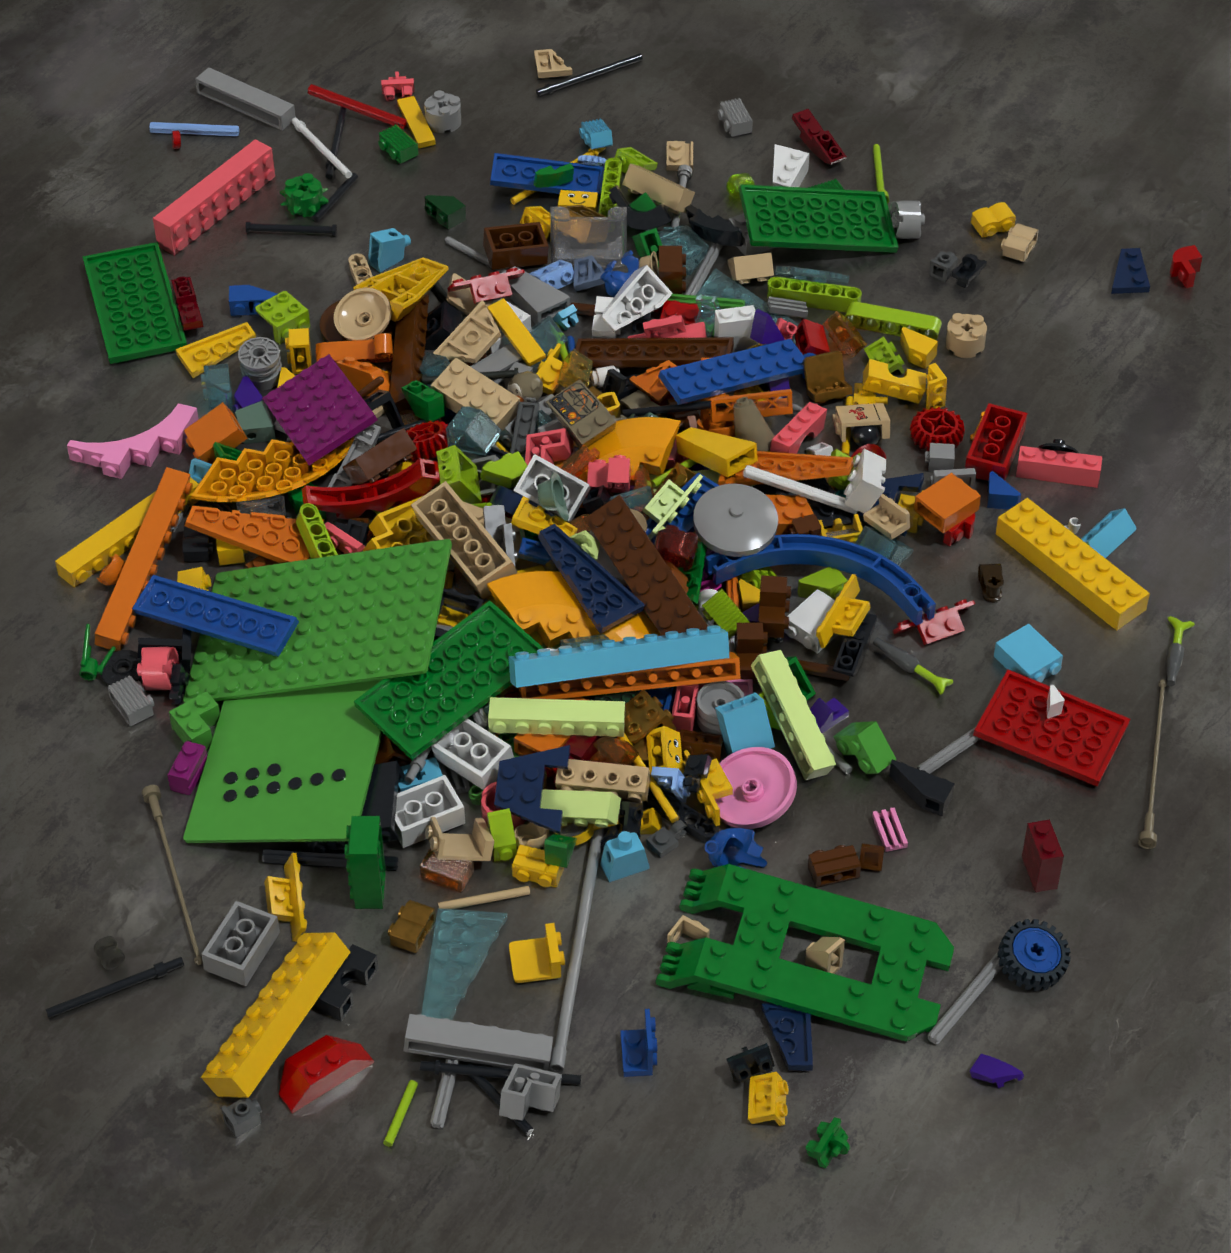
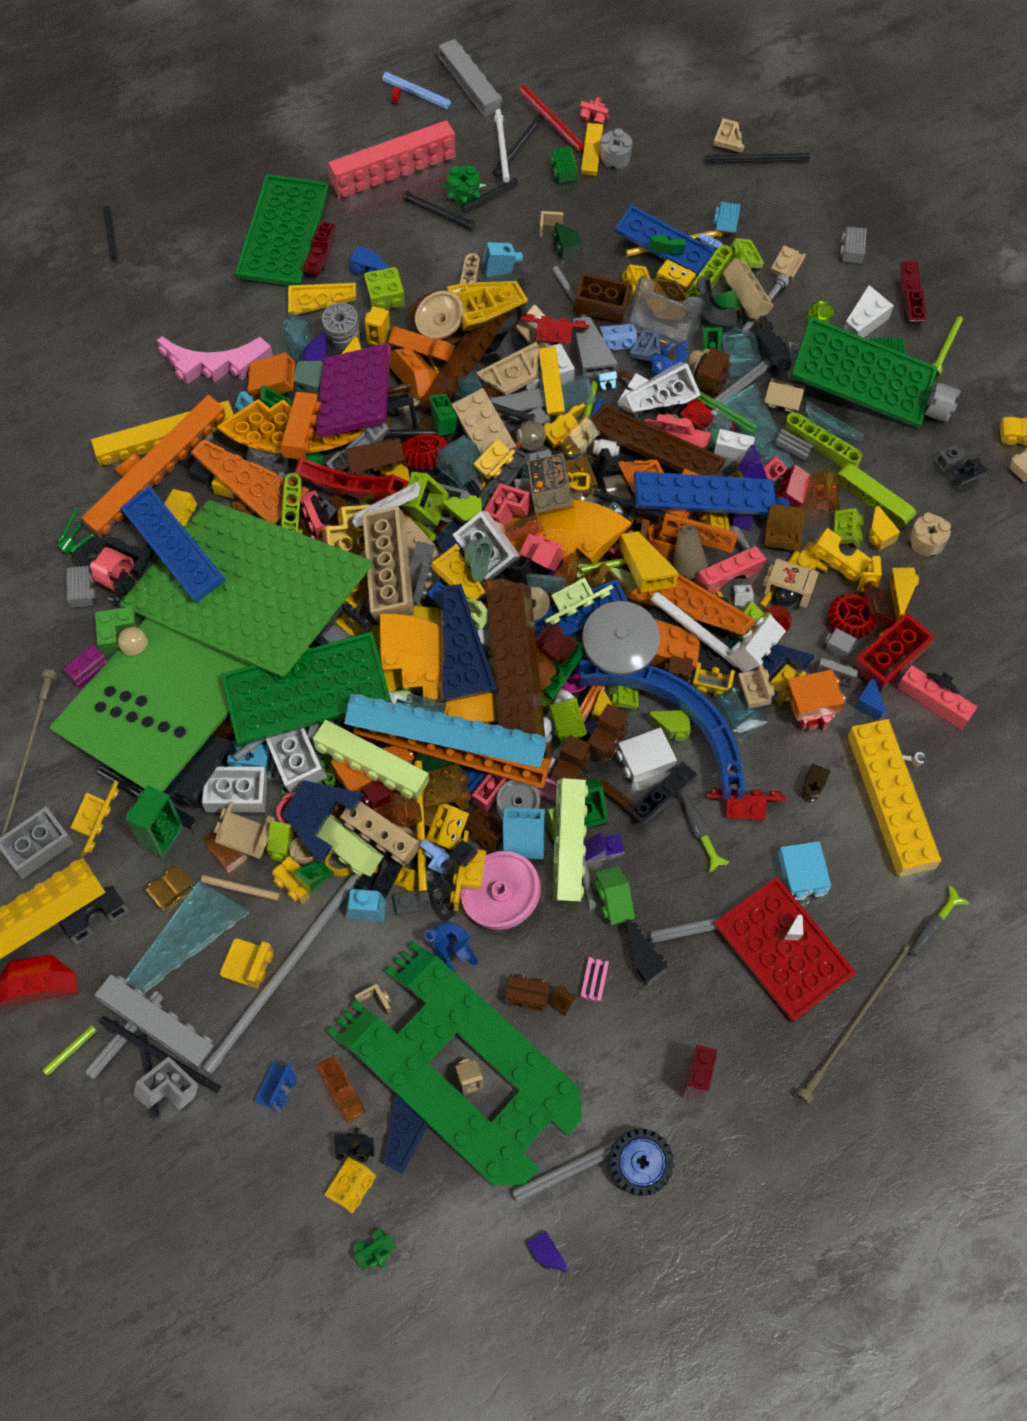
camera: 25 degrees right, 15 degrees up
yellow bracket [816,574,871,648] -> none
medium azure panel [1081,508,1137,558] -> none
none -> tan hair [117,626,148,656]
none -> orange brick [281,392,321,459]
none -> clear orange slope [316,1055,366,1123]
none -> white piece [352,482,421,528]
none -> yellow bracket [473,438,515,480]
none -> tan bracket [540,211,564,237]
none -> clear red tile [863,582,897,627]
none -> yellow slope [889,568,919,622]

